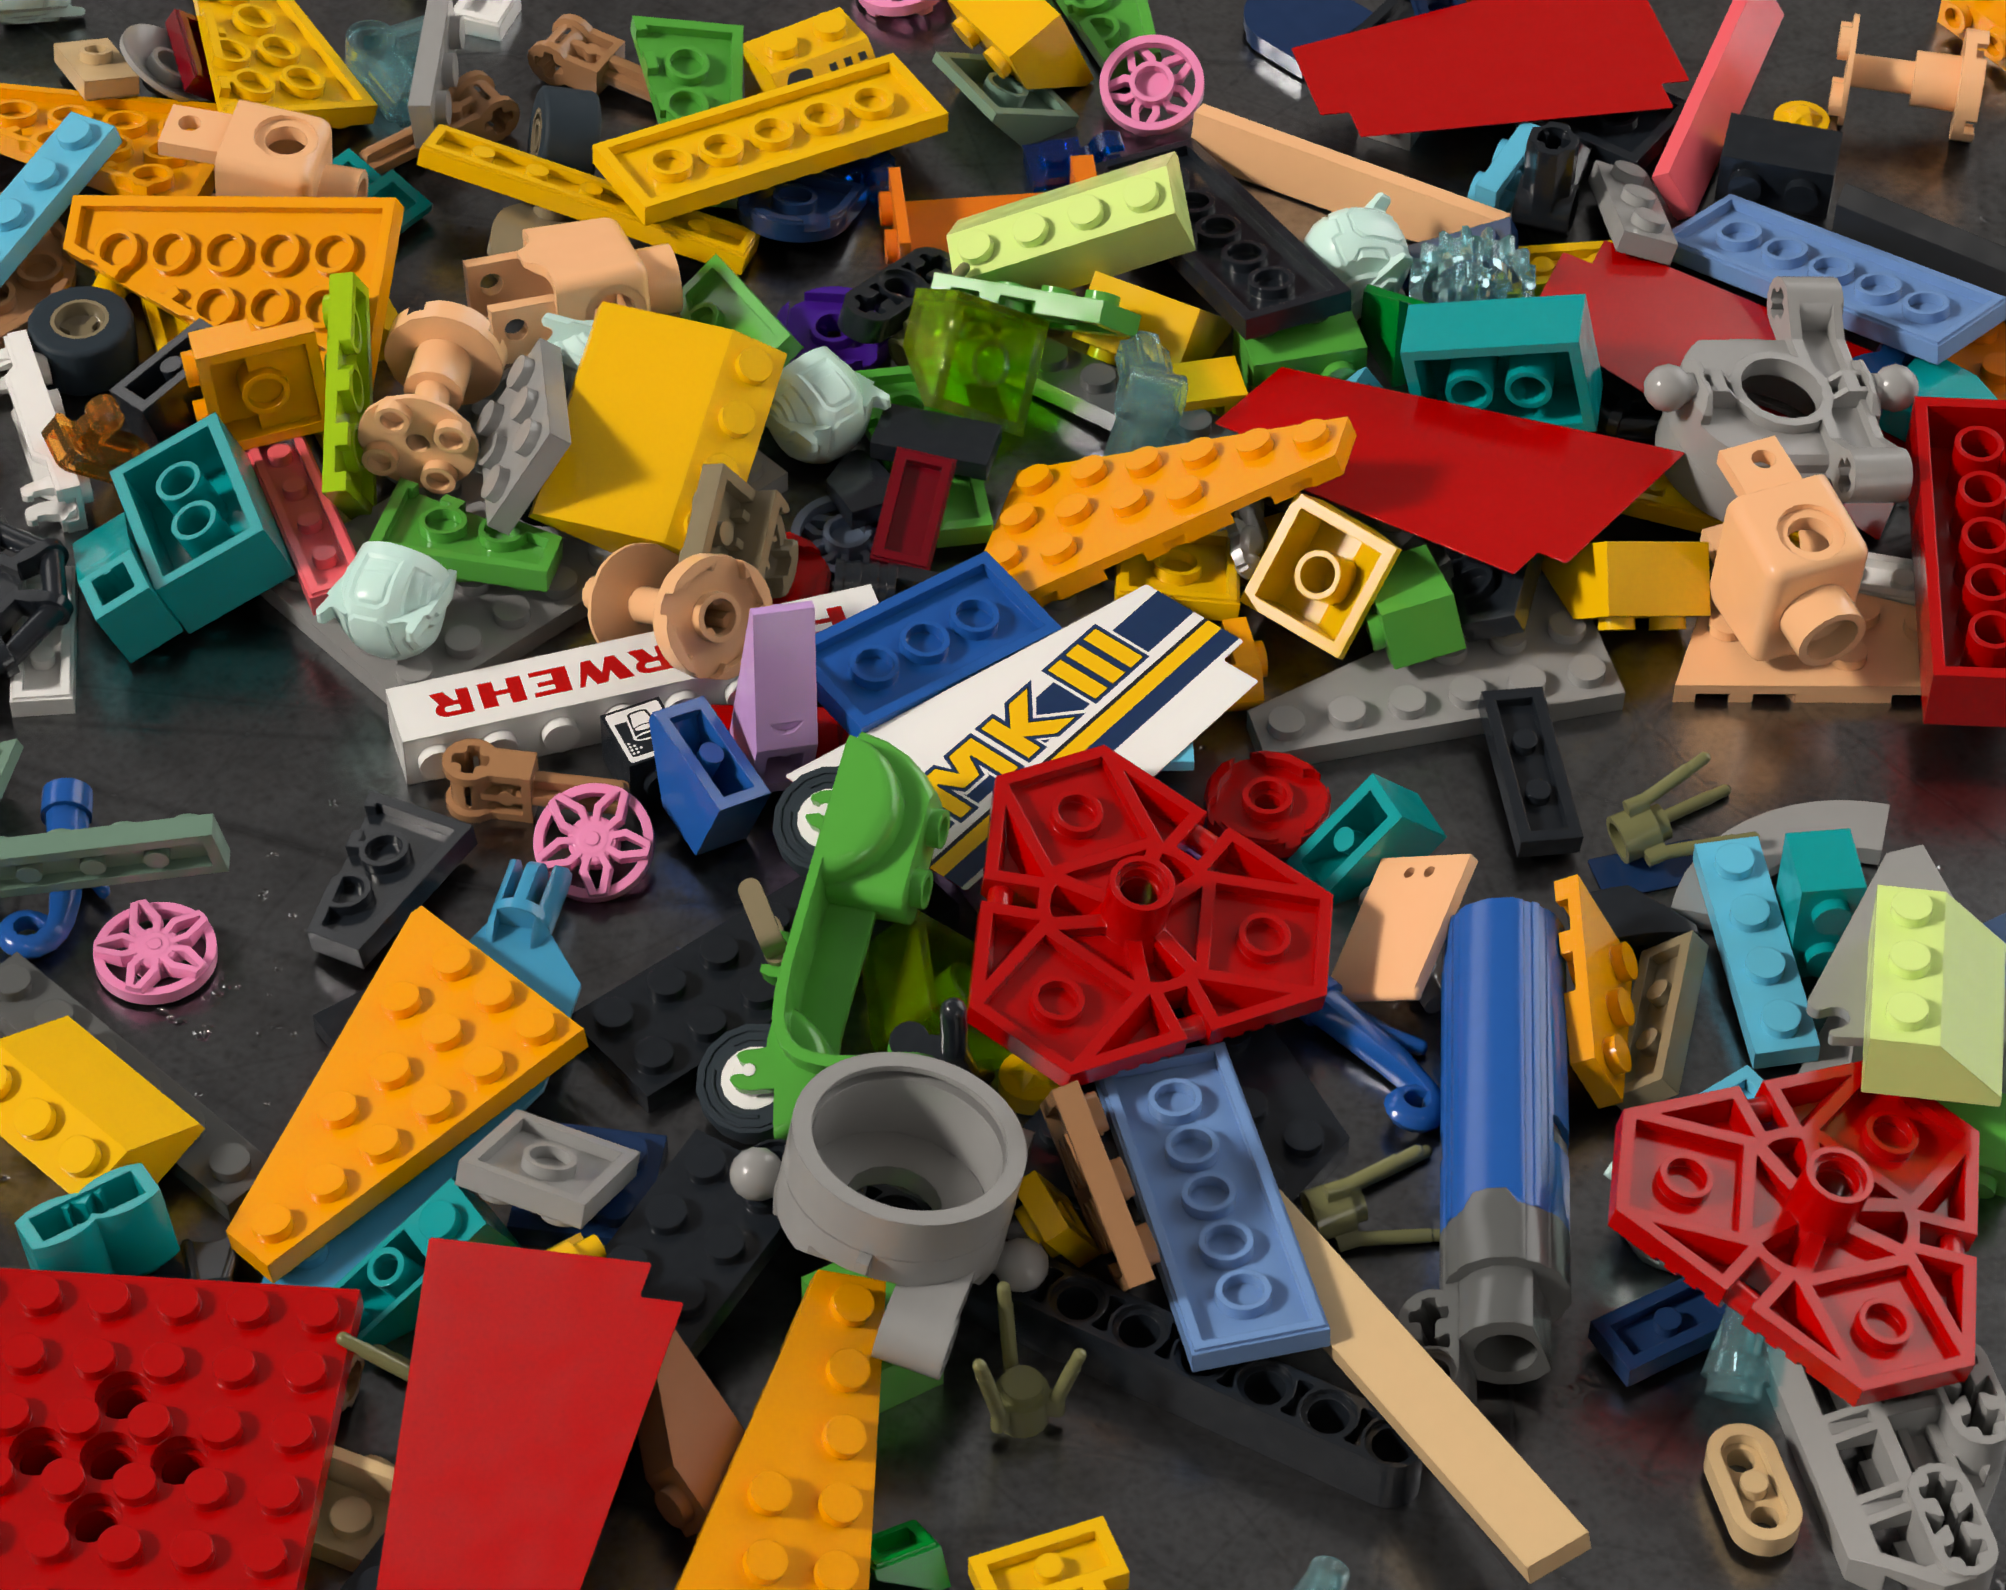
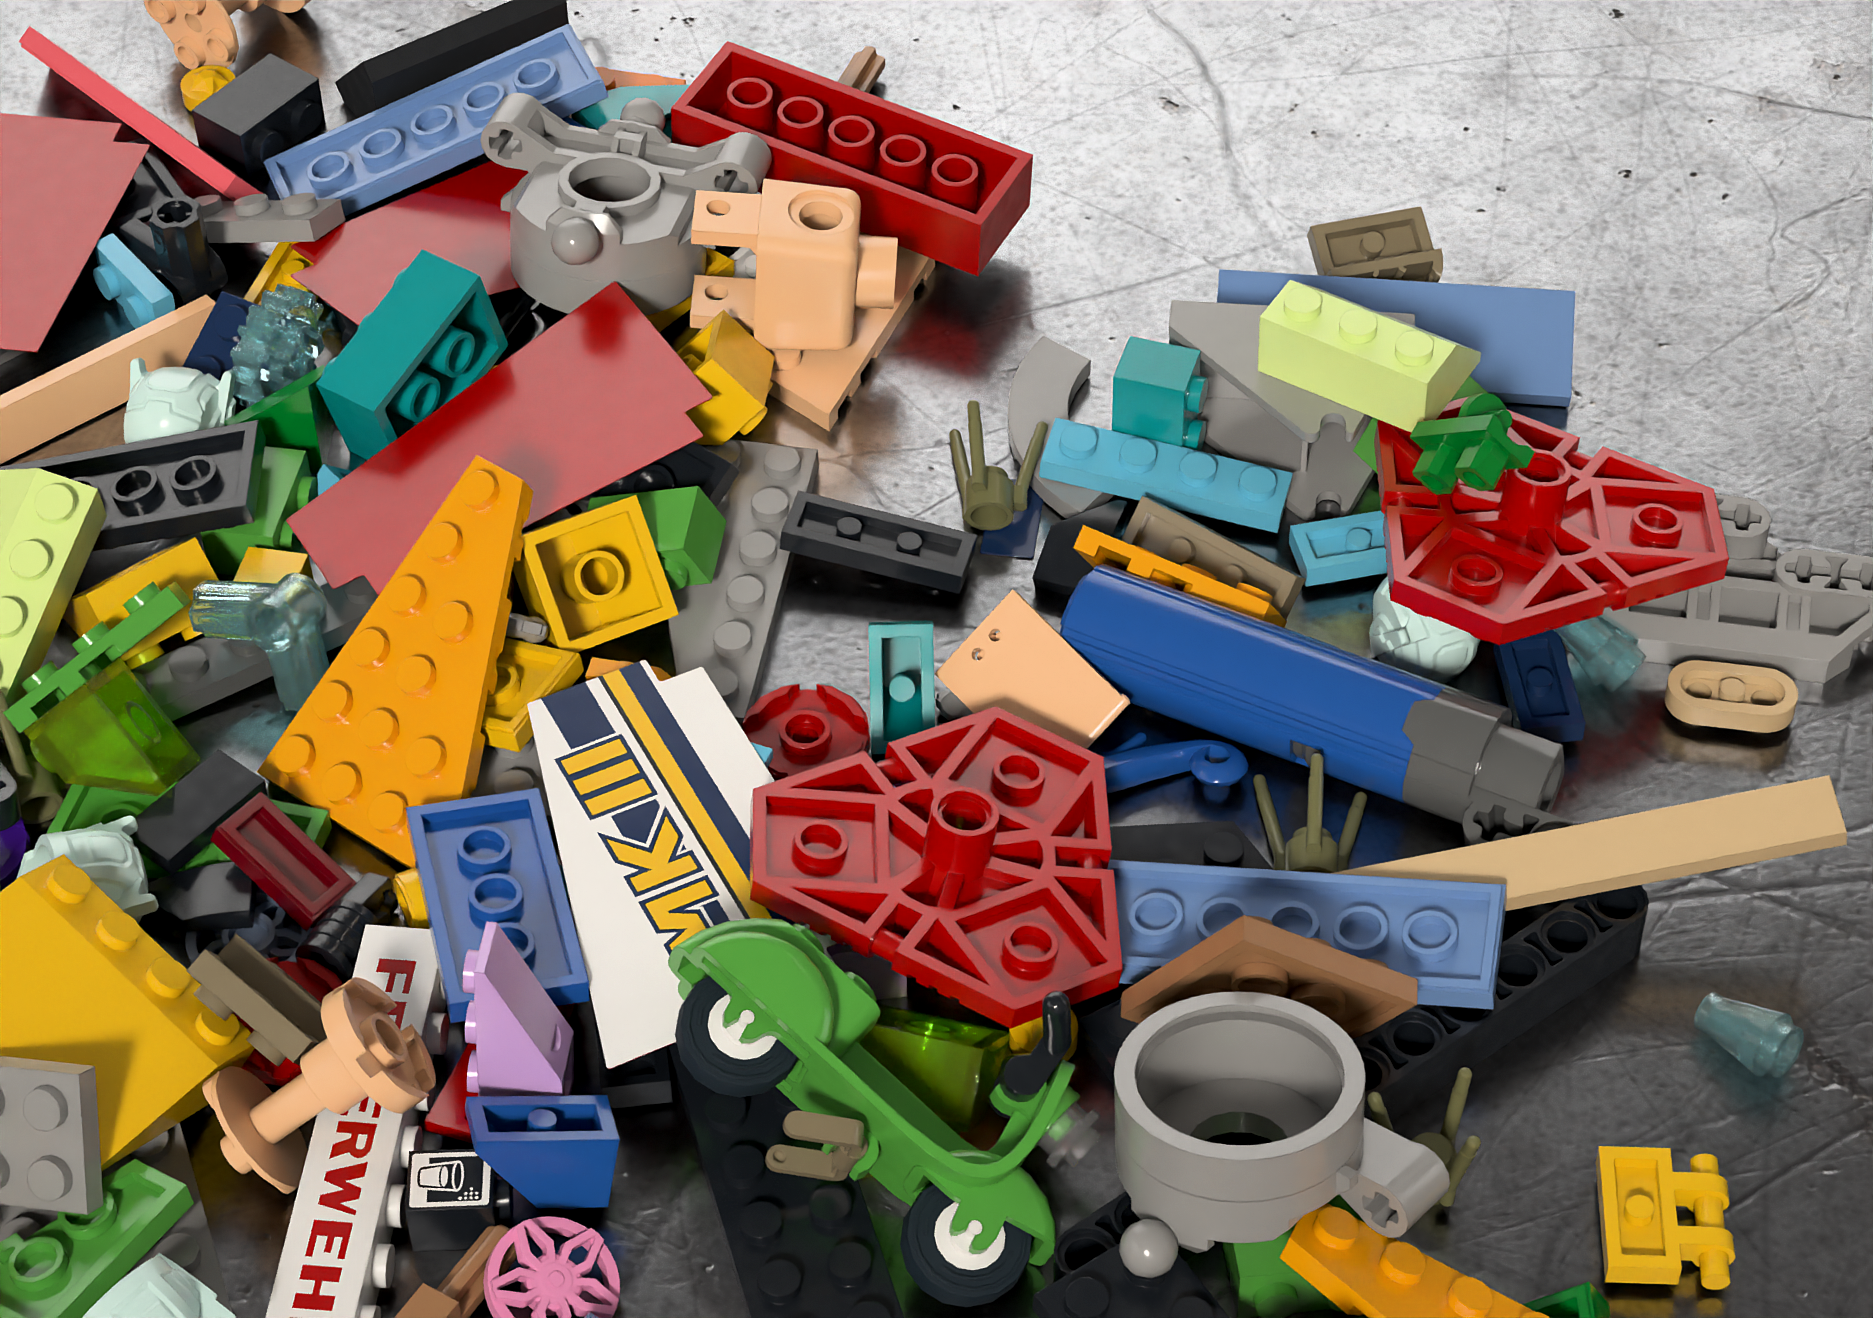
camera: 65 degrees left, 0 degrees up
none -> green hips [1410,393,1535,495]

